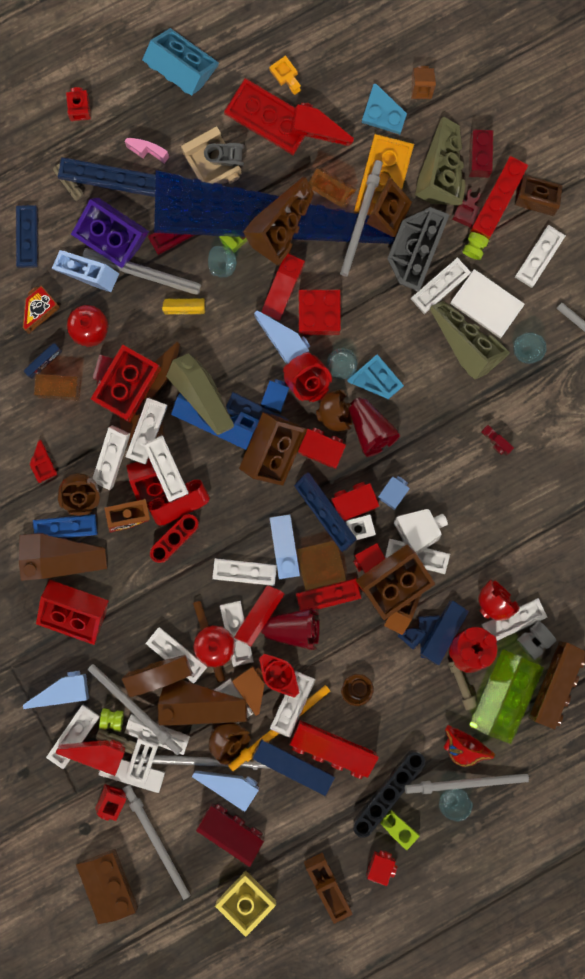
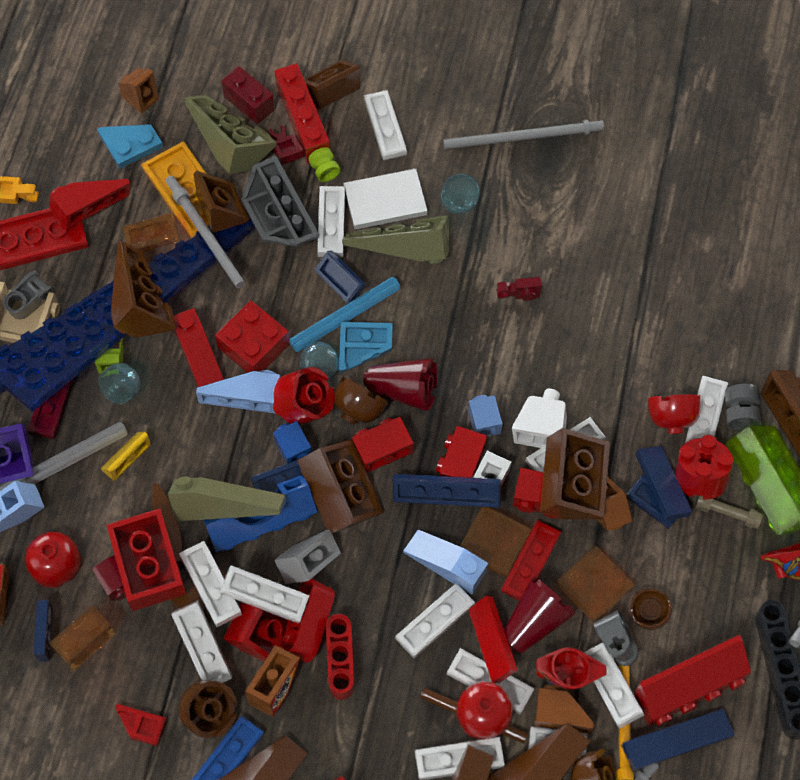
camera: 45 degrees left, 20 degrees down
dark blue tile [398,628,427,649] -> none
none -> light grey slope [274,530,341,584]
none -> dark azure axle [289,277,400,352]
none -> dark blue tile [314,251,366,304]
none -> clear orange plate [556,546,635,622]
none -> dark grey piece [593,609,639,666]

